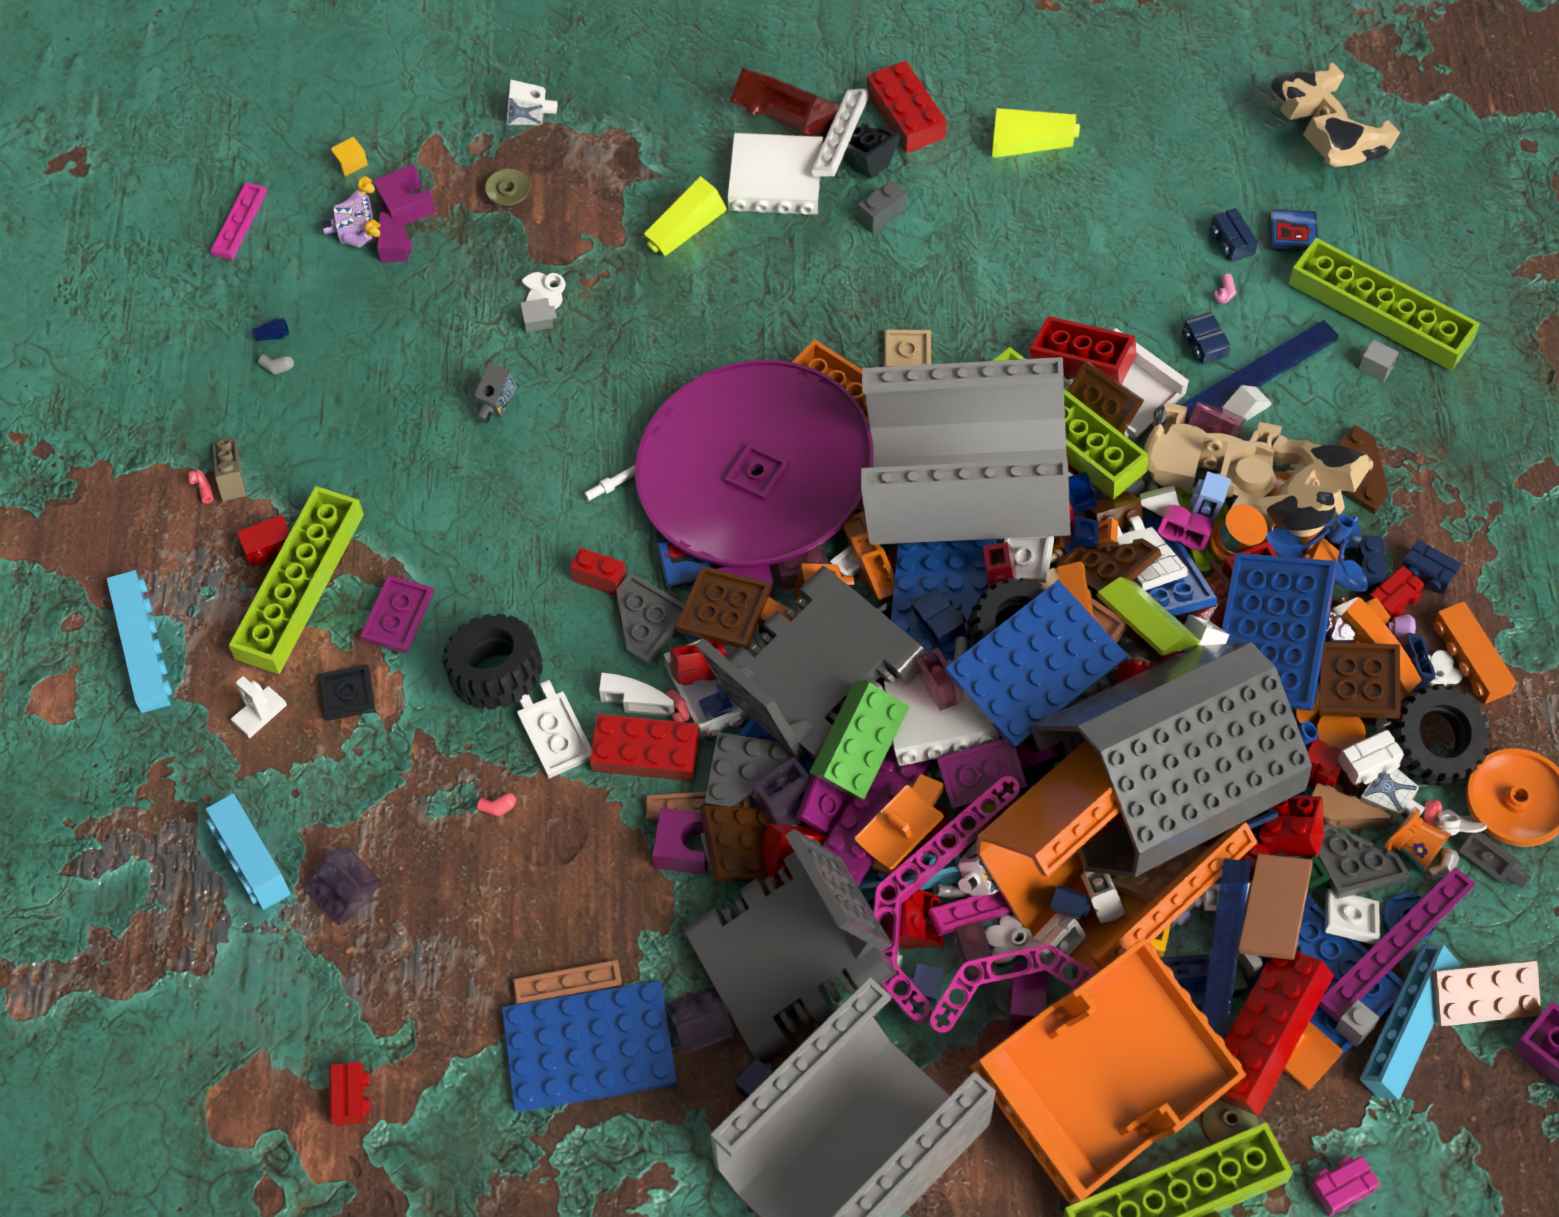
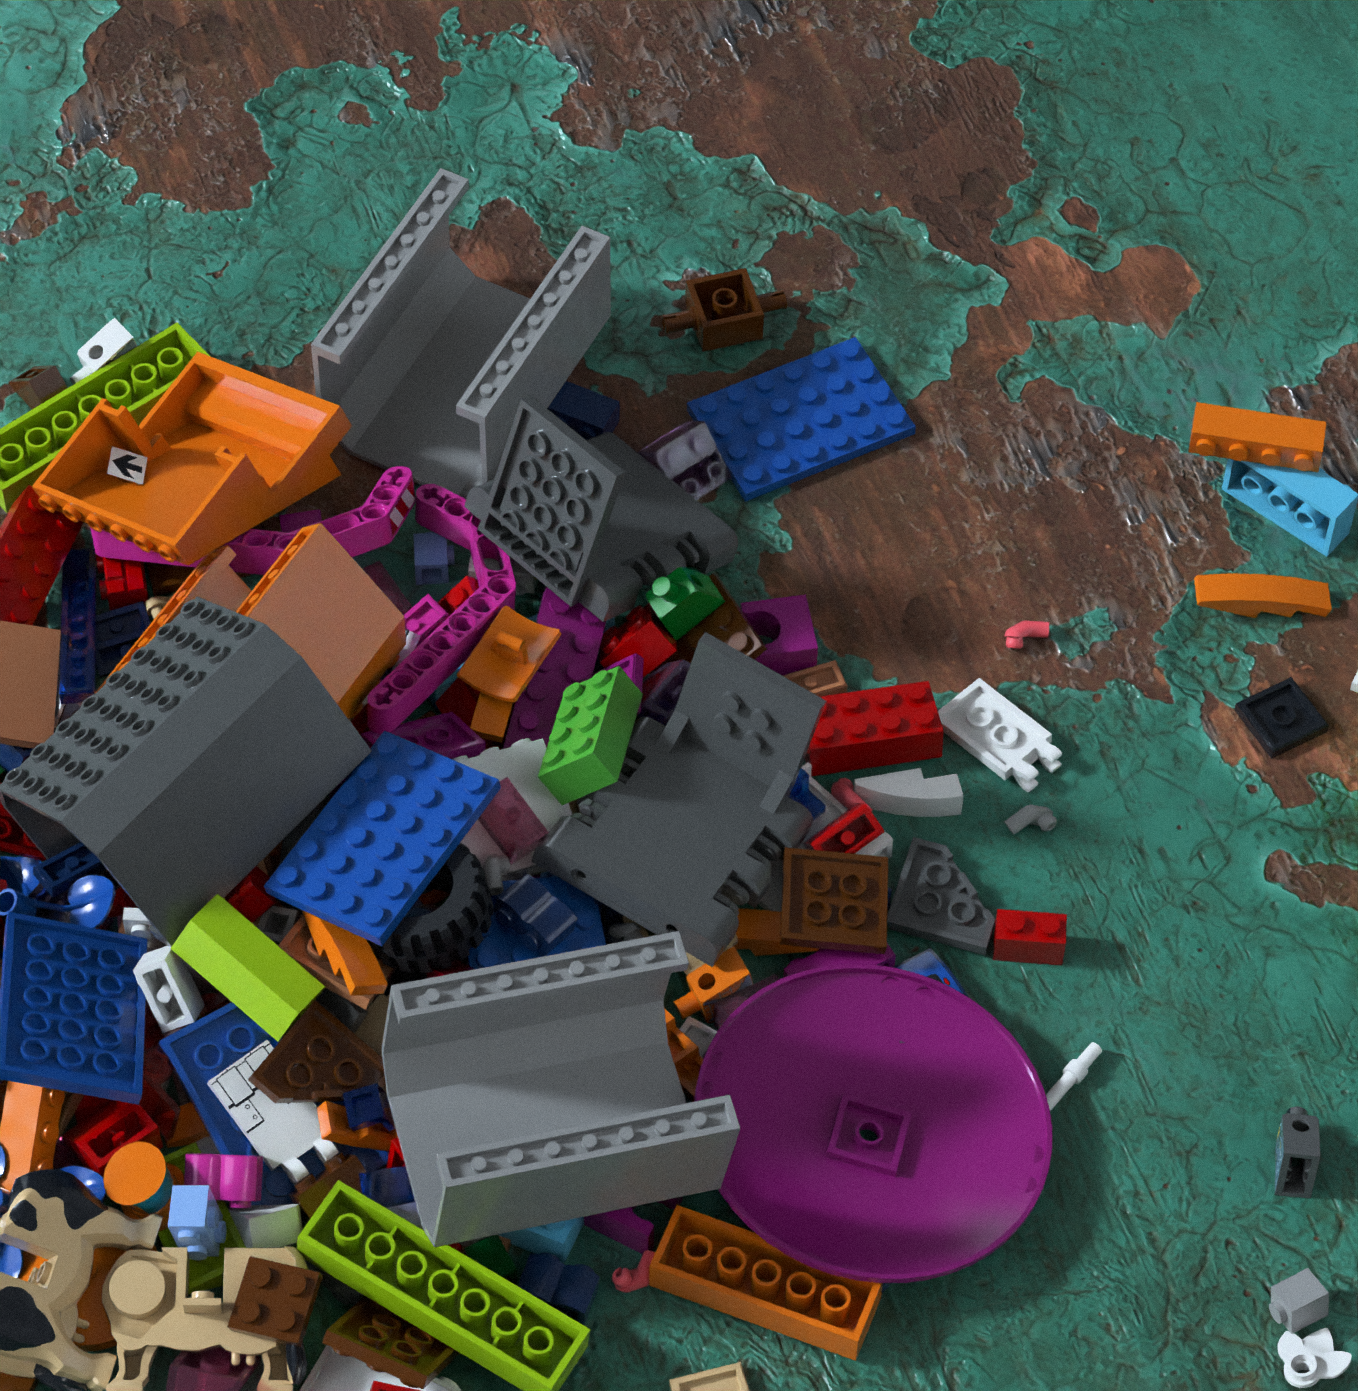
camera: 160 degrees right, 5 degrees down
clear purple slope [306,847,381,925] -> none
red brick [329,1062,371,1126] -> none
magenta plate [360,575,435,654] -> none
black tyre [442,613,543,710] -> none
nougat tile [513,960,623,1004] -> none
none -> white sticker [107,446,148,485]
none -> reddish brown plate [227,1256,323,1347]
none -> green torso [645,566,726,640]
none -> reddish brown brick [661,268,787,352]
none -> light grey arm [1004,805,1057,835]
none -> orange brick [1188,402,1326,472]
none -> orange slope [1194,573,1332,618]

